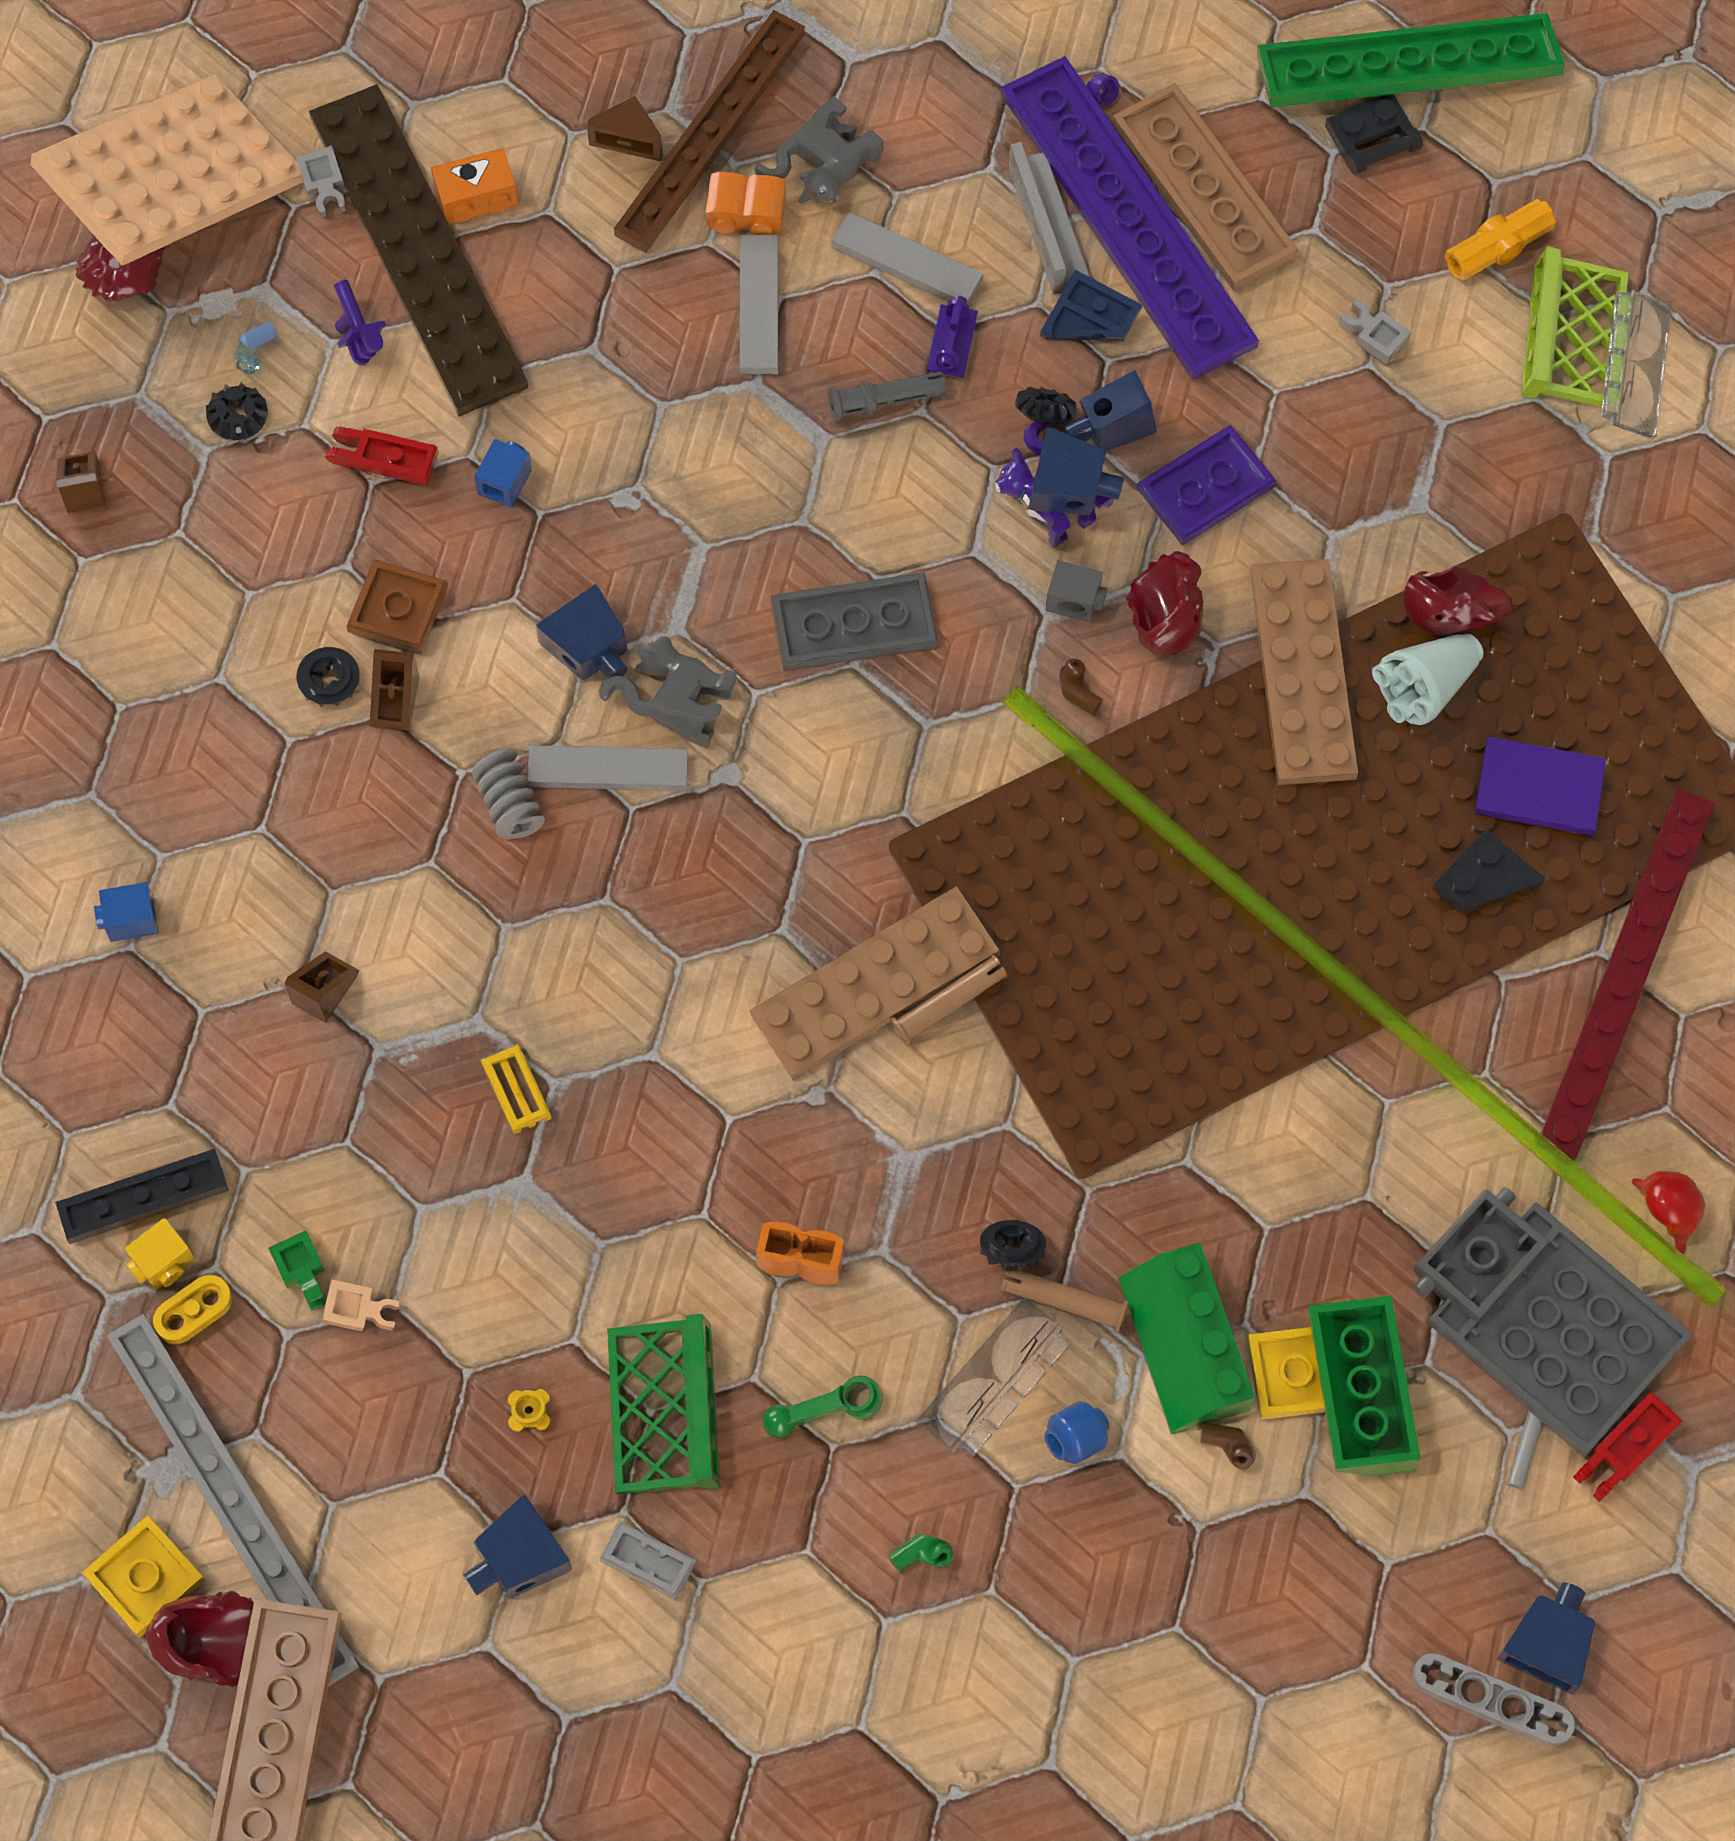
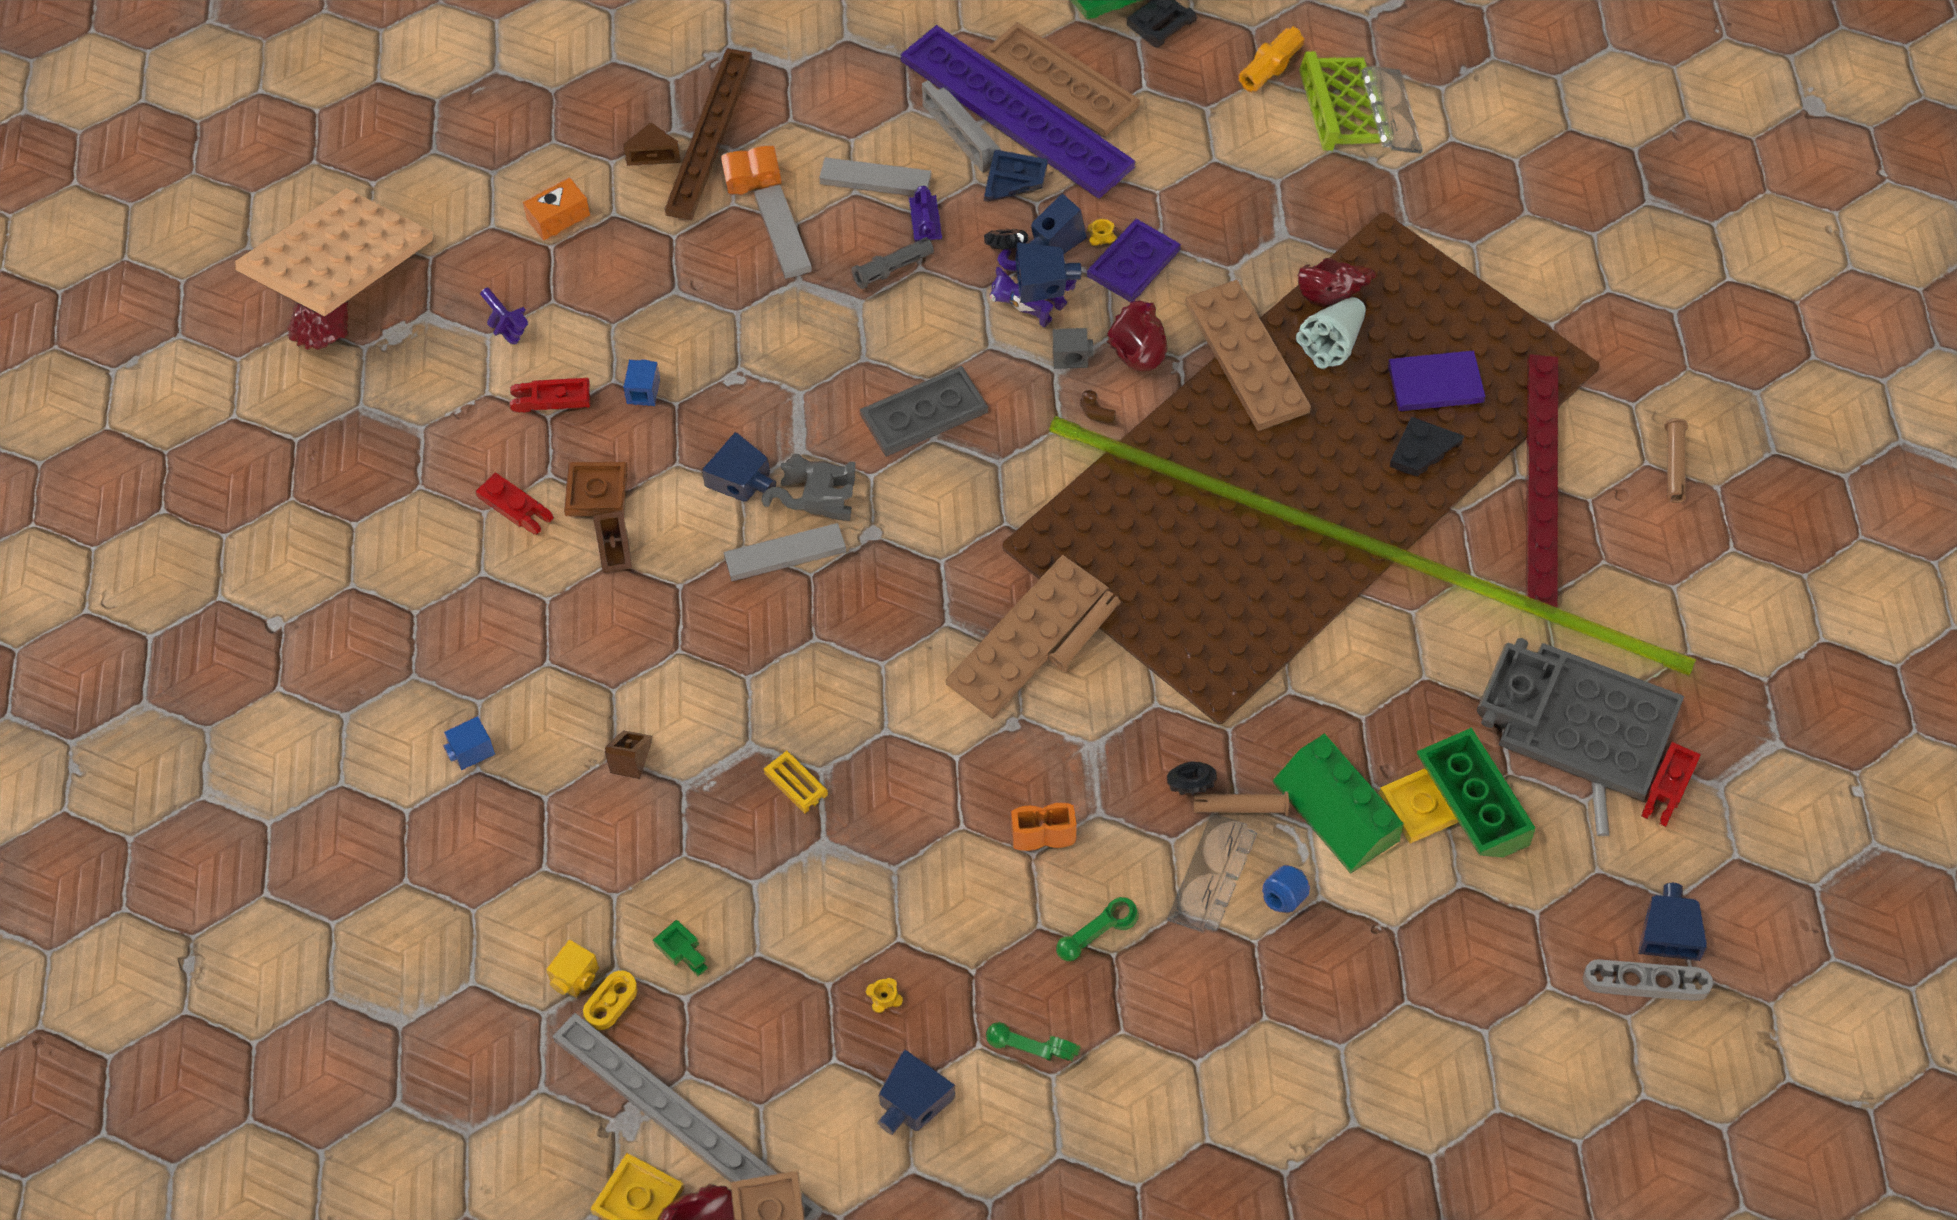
camera: 15 degrees left, 10 degrees down
black plate [55,1148,229,1244] -> none
reddish brown slope [56,451,106,513] -> none
black gear [205,382,268,441] -> none
arm [233,321,277,375] -> none
light grey plate [296,146,346,218] -> none
black gear [296,647,360,708] -> none
dark brown plate [309,84,528,417] -> none
light nougat plate [321,1279,400,1331] -> none
light grey piece [472,748,545,839] -> none
light grey plate [600,1521,696,1601] -> none
green fence [607,1314,720,1495] -> none
dark grey animal [754,96,884,204] -> none
green arm [888,1534,954,1572] -> none
dark purple hinge [1086,73,1119,105] -> none
reddish brown arm [1200,1422,1256,1470] -> none
light grey plate [1339,300,1411,365] -> none
red hair [1632,1171,1705,1255] -> none
none -> red hinge [475,472,554,535]
none -> green piece [986,1022,1081,1062]
none -> yellow plate [1087,219,1117,246]

